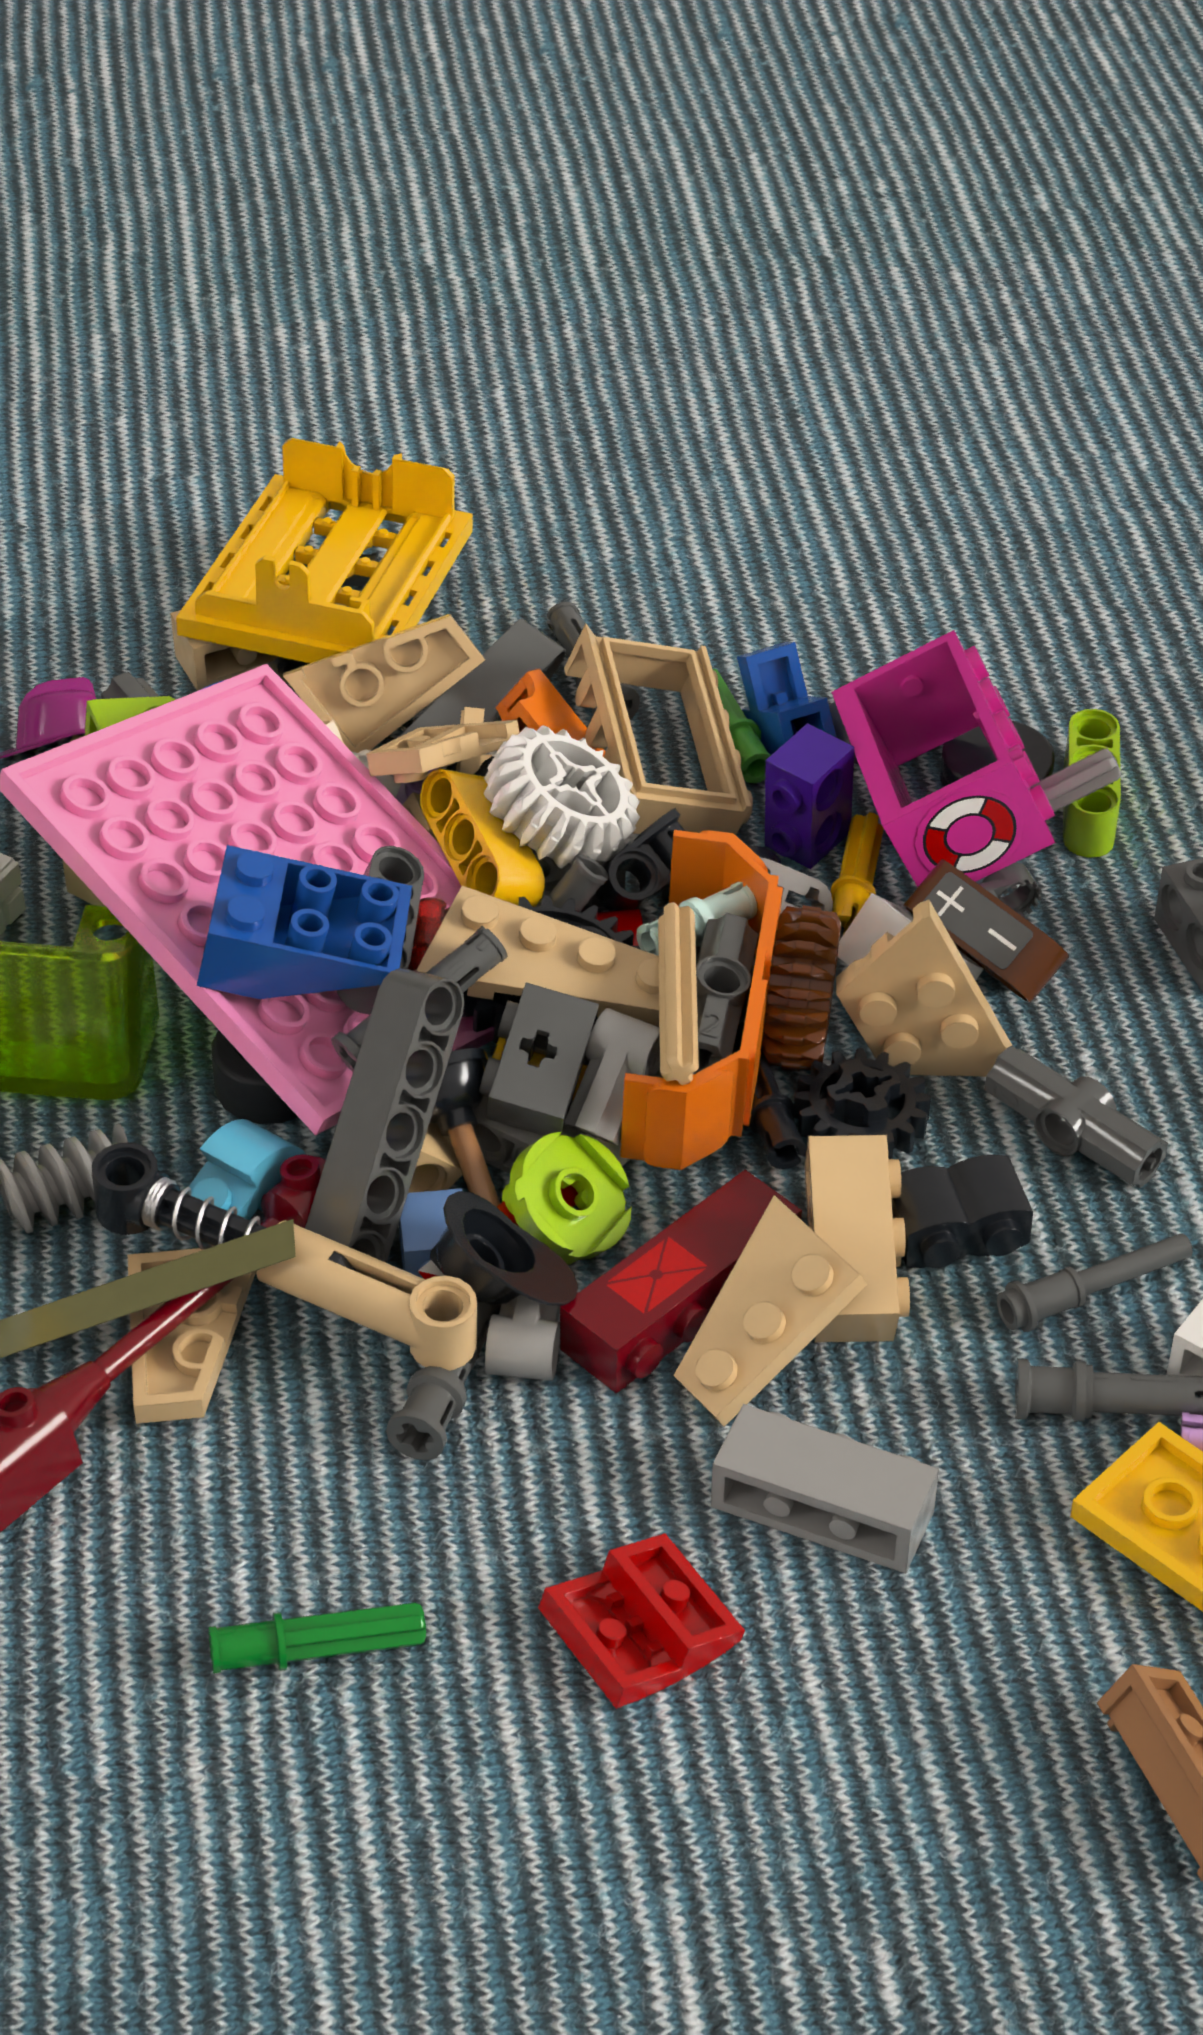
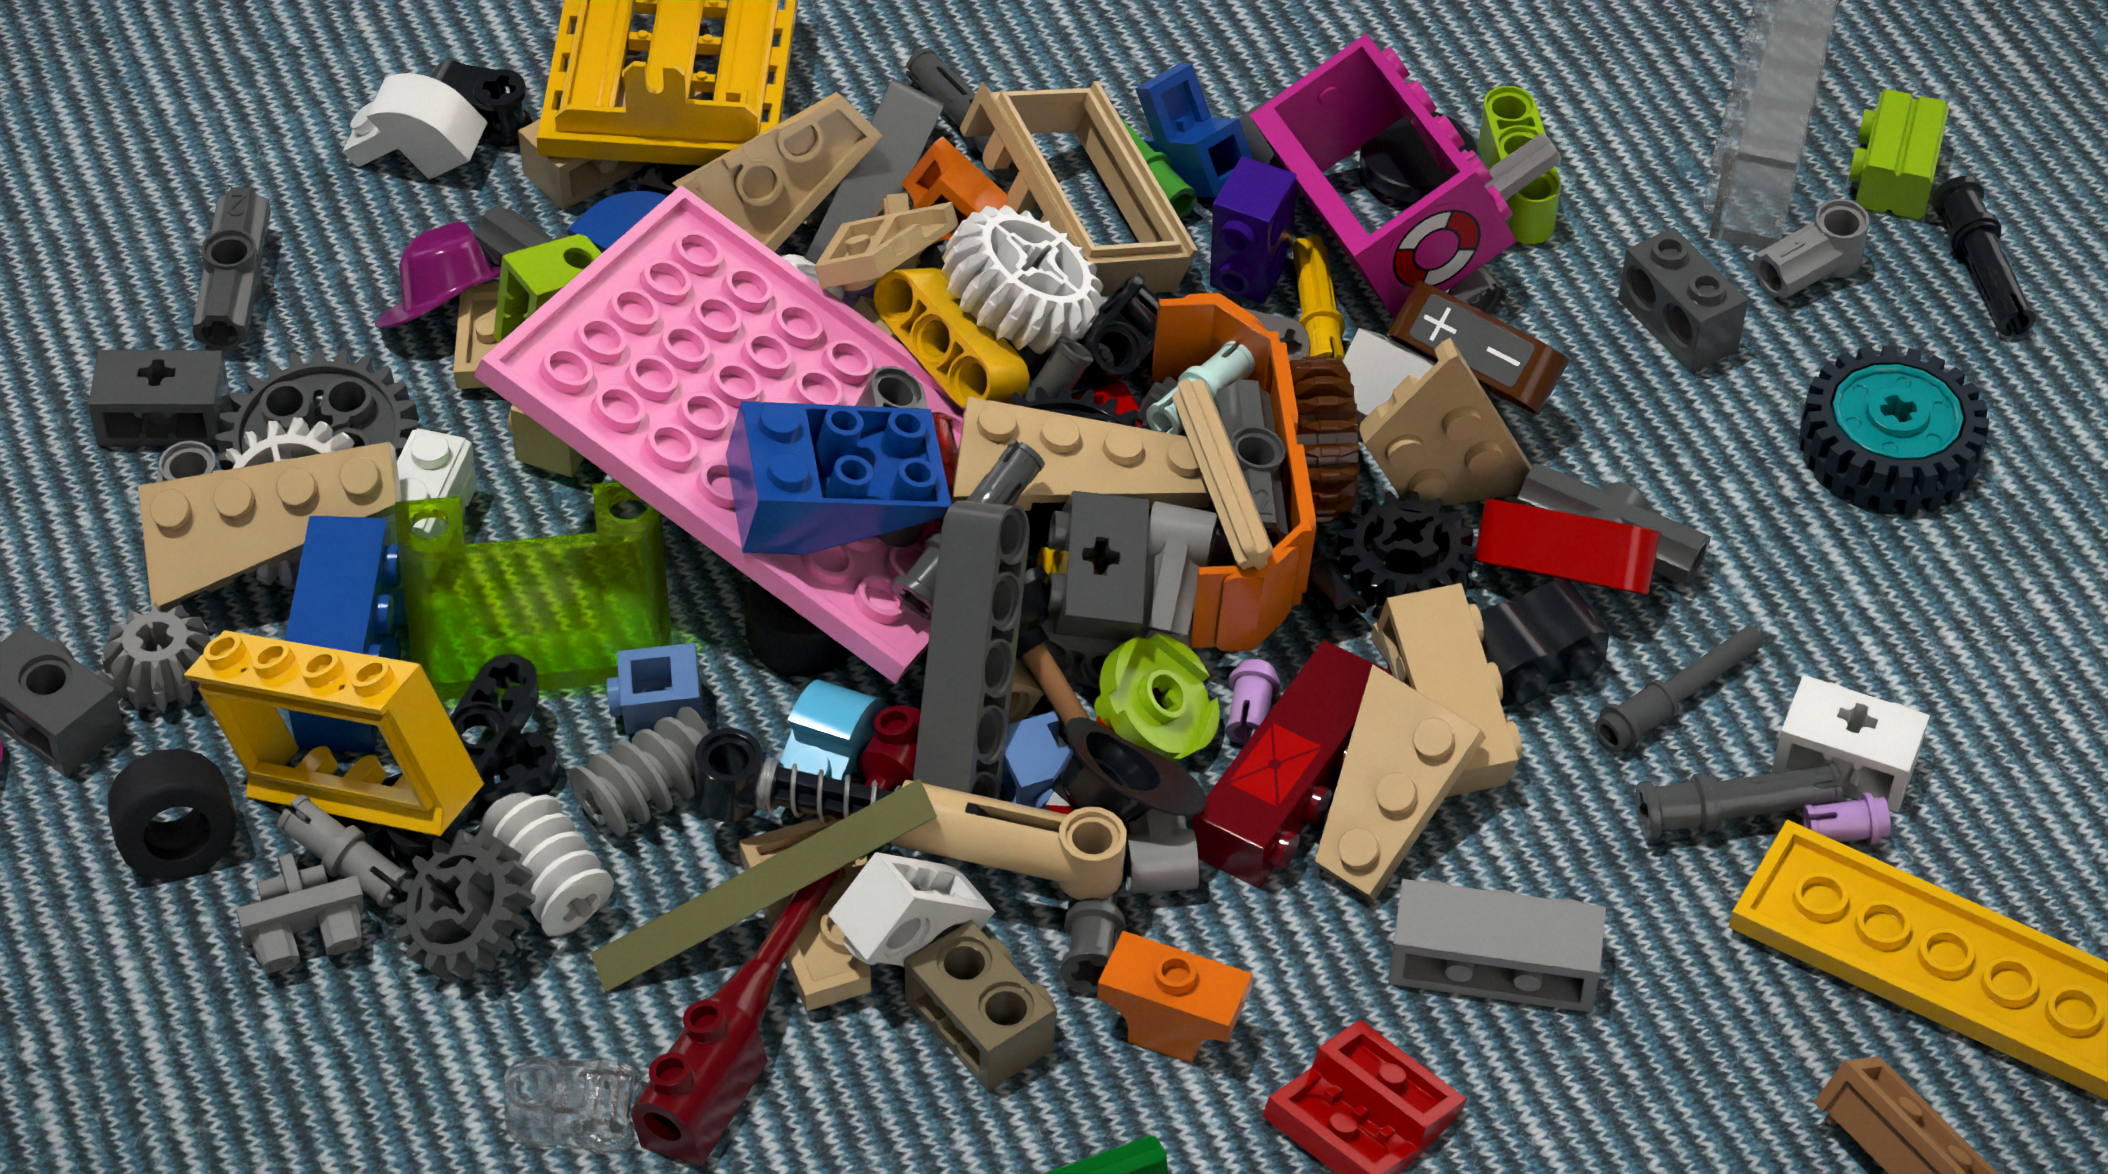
camera: 15 degrees left, 5 degrees up
none -> white brick [342,73,487,180]
none -> black piece [431,61,532,147]
none -> medium blue brick [607,643,705,734]
none -> white brick [828,852,995,968]
none -> dark tan brick [905,920,1057,1091]
none -> orange brick [1097,931,1253,1063]
none -> lavender pin [1225,659,1280,745]
none -> red beam [1474,499,1661,595]

